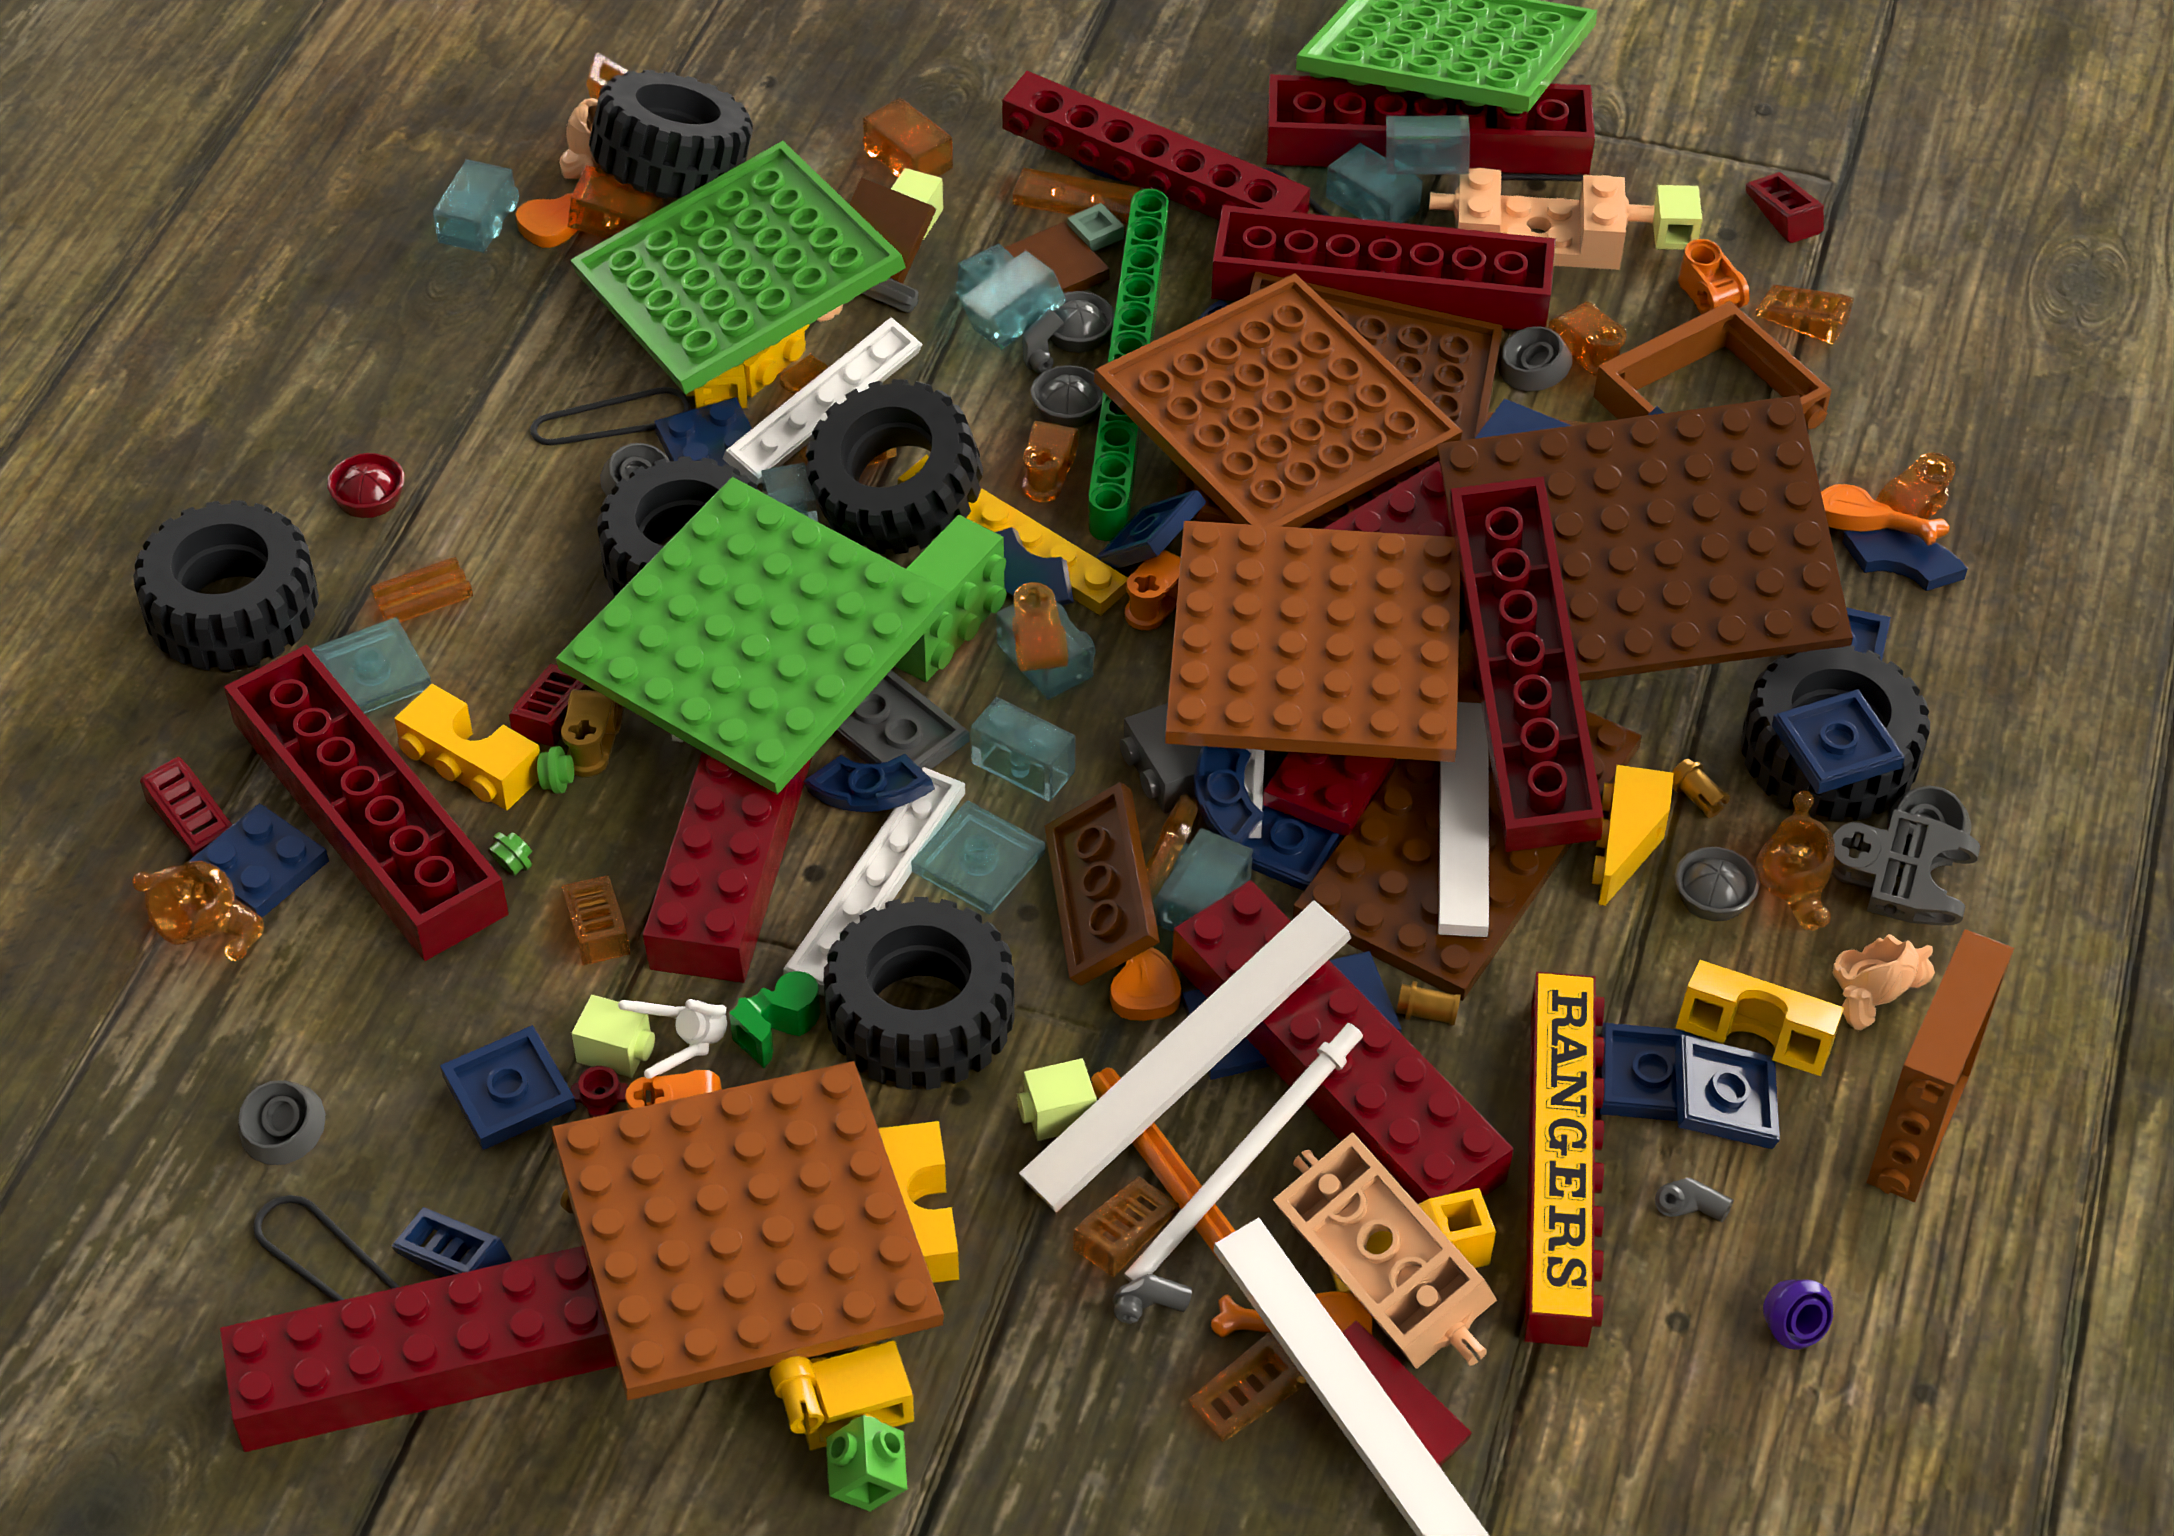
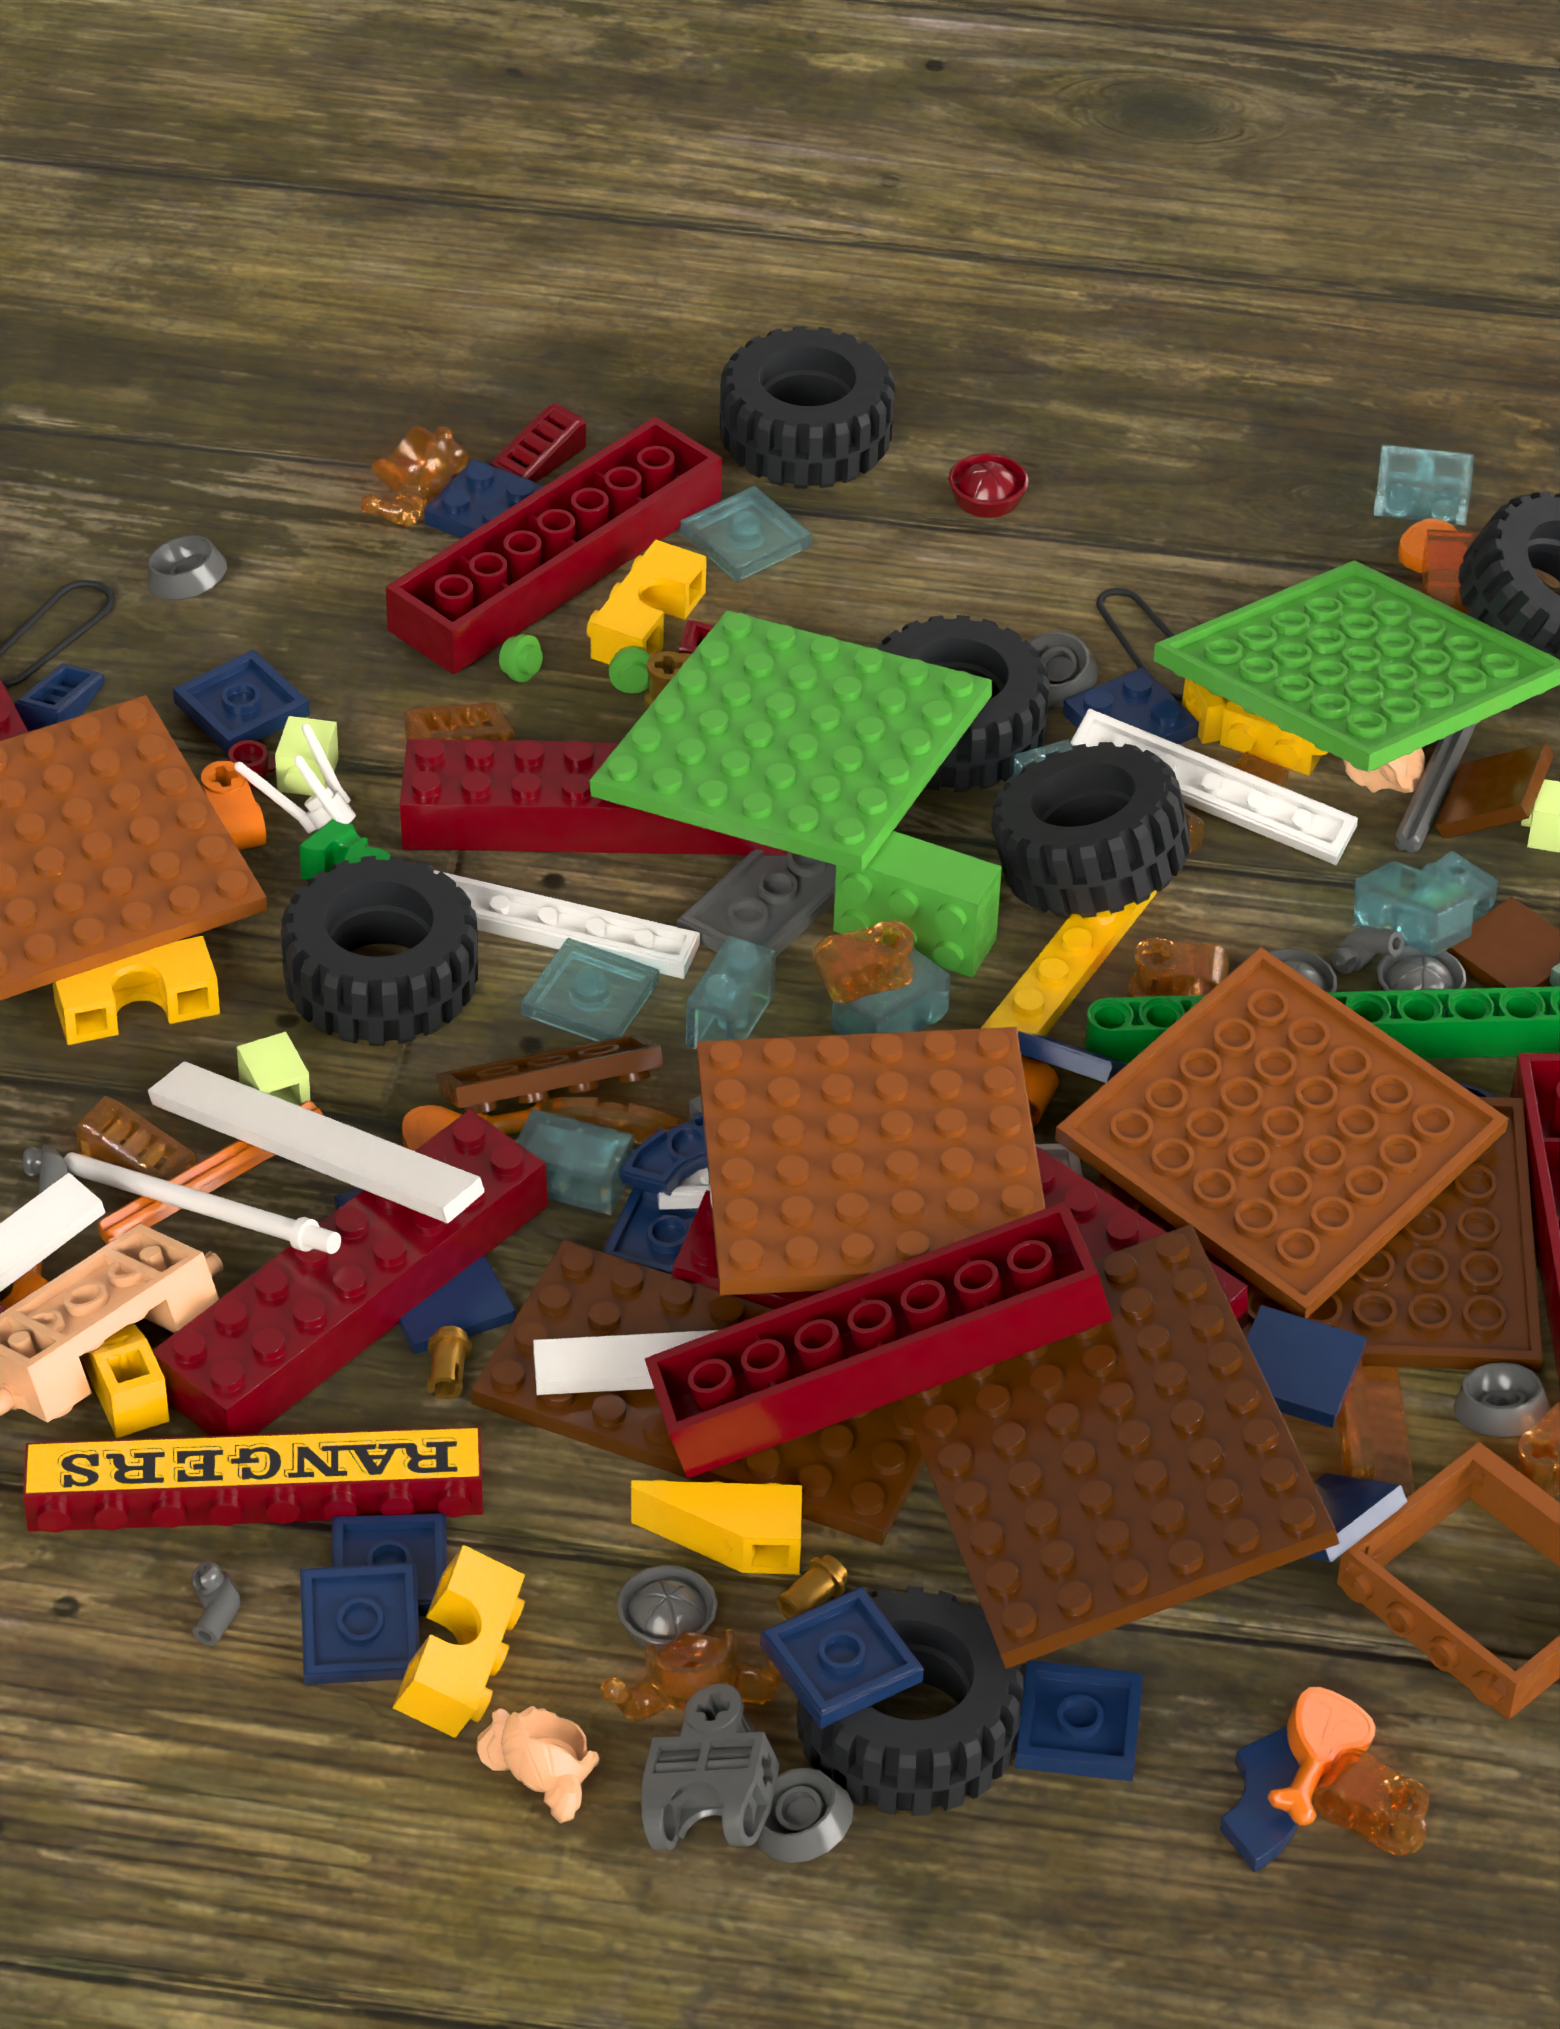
camera: 80 degrees right, 5 degrees down
clear orange tile [370,557,473,627] -> none
dark blue tile [804,754,935,812] -> none
dark blue tile [995,527,1074,606] -> none
dark purple cone [1763,1280,1833,1350] -> none
dark orange window [1866,929,2015,1203] -> none

